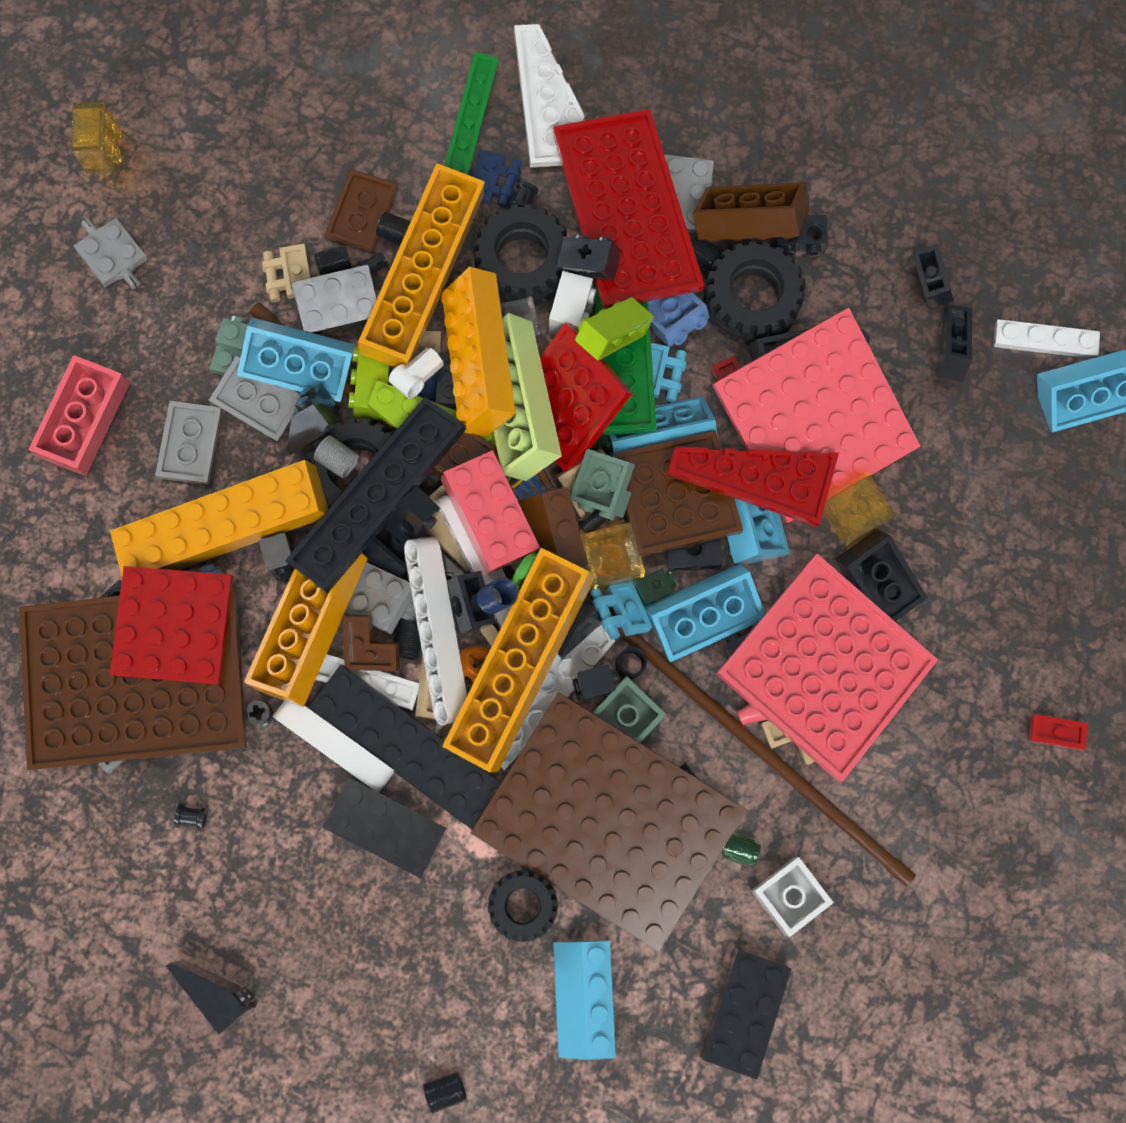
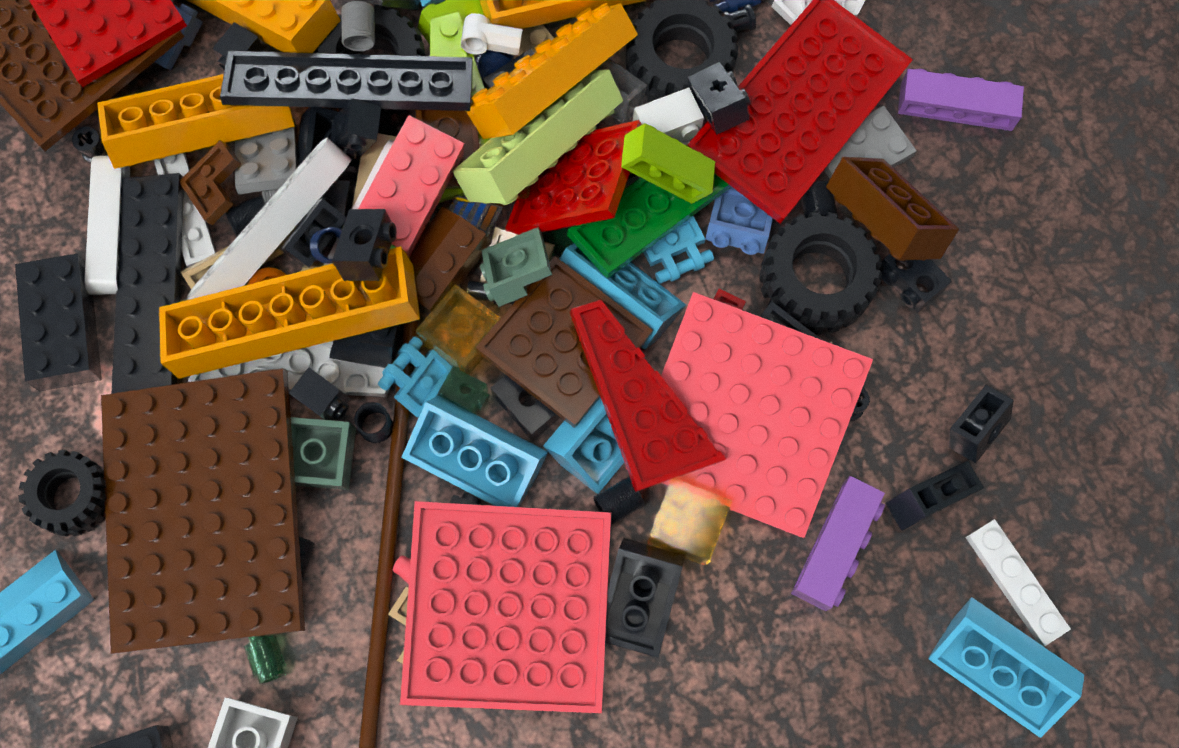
camera: 50 degrees right, 5 degrees down
none -> black brick [332,209,397,281]
none -> black piece [593,477,645,526]
none -> medium lavender brick [791,476,885,611]
none -> medium lavender brick [898,69,1024,131]

